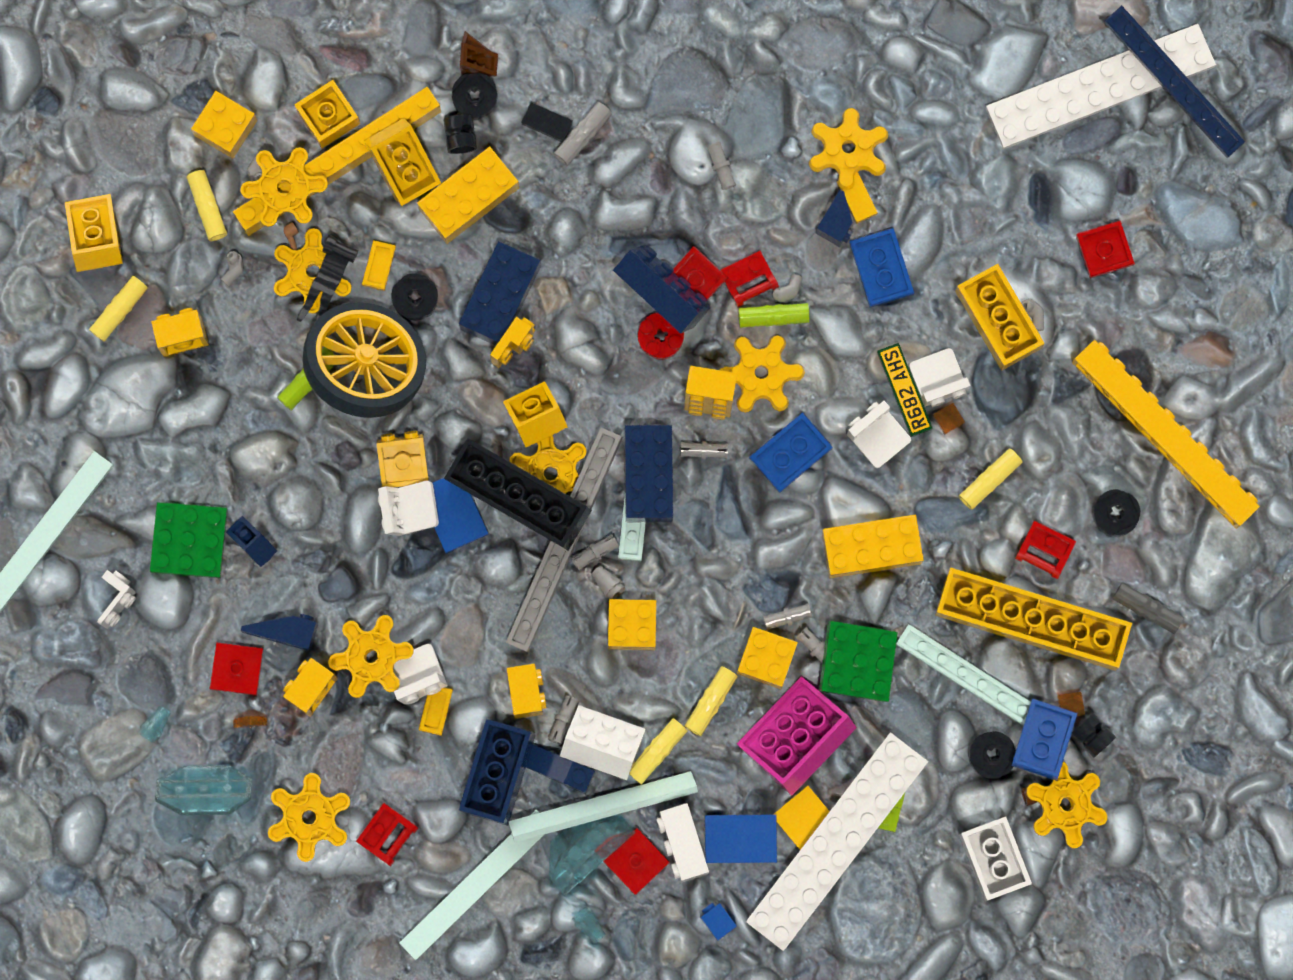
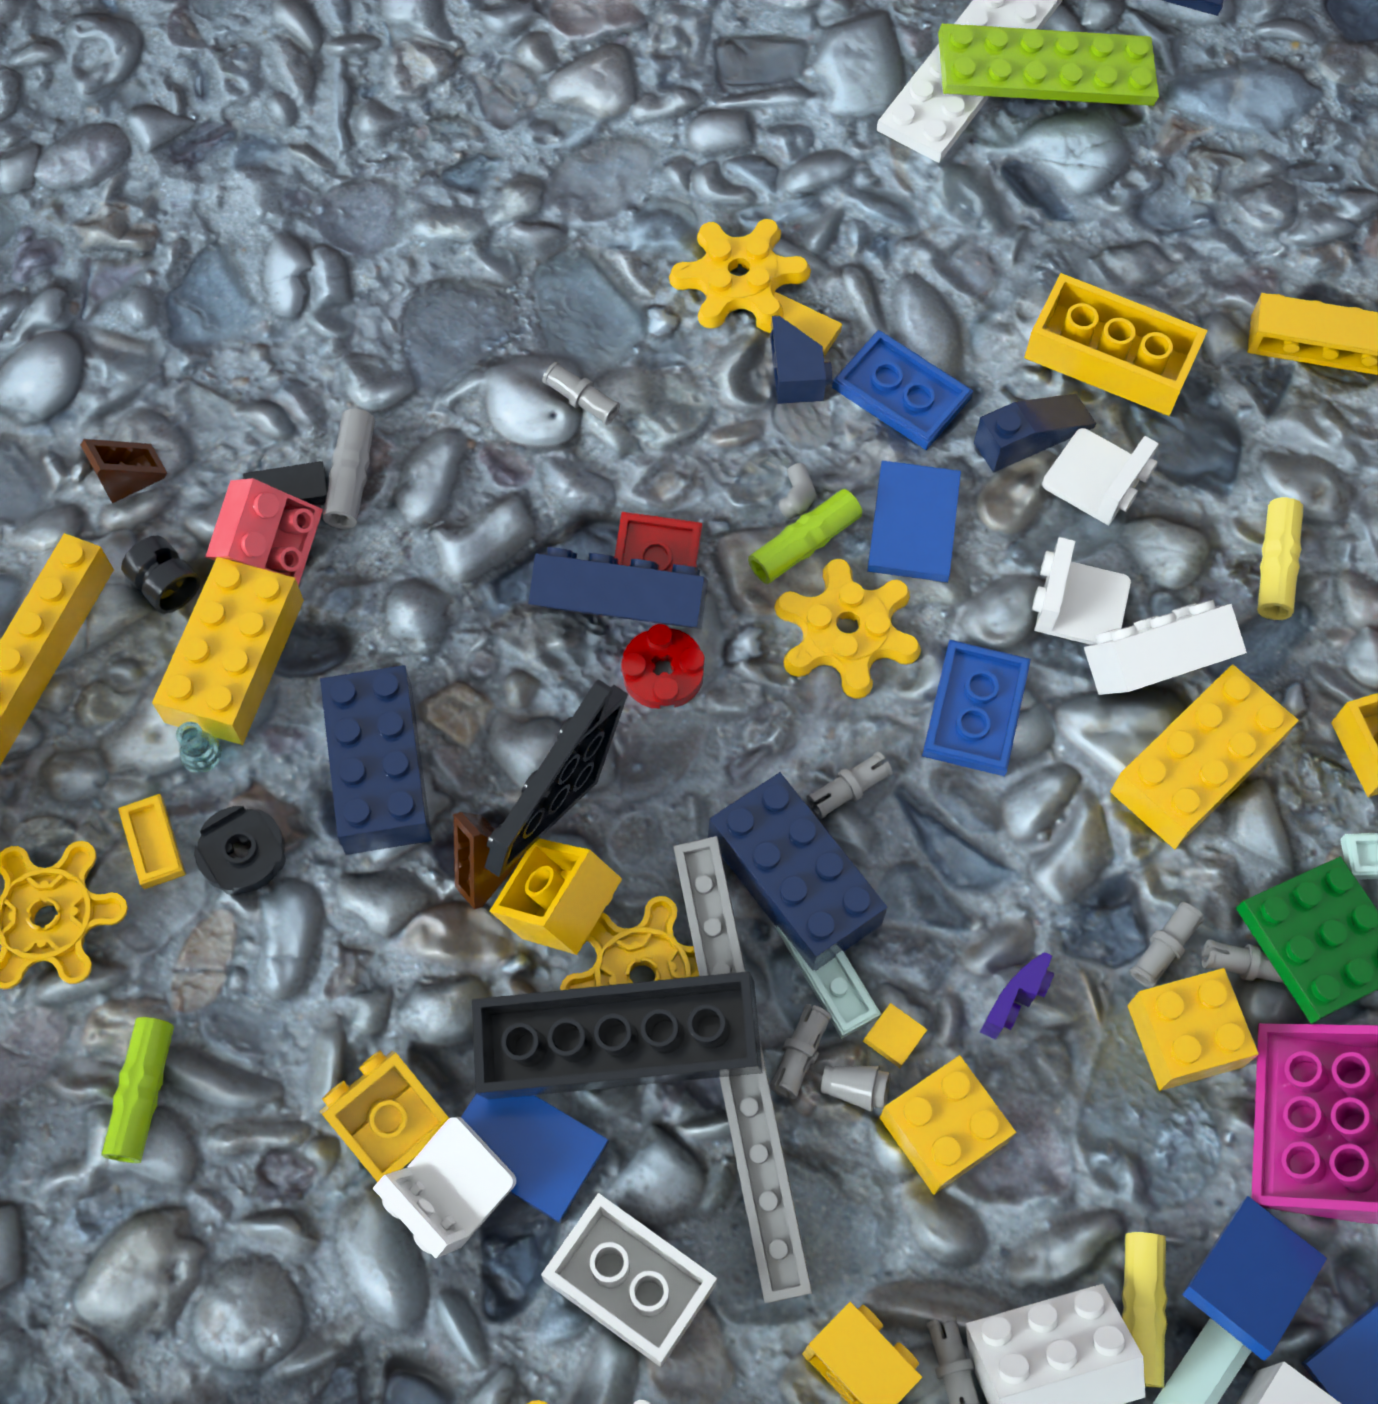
camera: 35 degrees left, 15 degrees down
black flag [297,235,359,322] -> none
wheel [302,302,426,418] -> none
yellow brick [364,118,441,206] -> none
black plate [452,73,498,120] -> none
yellow plate [490,317,535,369] -> none
yellow brick [684,366,737,420] -> none
light yellow axle [684,666,738,737] -> none
red plate [721,250,779,308] -> none
tile [877,343,933,438] -> none
clear orange tile [933,403,965,435] -> none
red plate [1075,221,1135,279] -> none
none -> clear light blue cone [176,722,222,772]
none -> coral slope [205,478,323,586]
none -> reddish brown slope [453,812,522,910]
none -> black wing [485,679,628,877]
none -> white brick [541,1193,717,1368]
none -> yellow tile [863,1003,927,1069]
none -> blue tile [867,460,961,583]
none -> lime plate [938,23,1159,106]
none -> dark blue slope [974,393,1096,473]
none -> dark purple slope [980,952,1054,1040]
none -> white brick [1084,600,1247,695]
none -> blue tile [1182,1196,1327,1361]

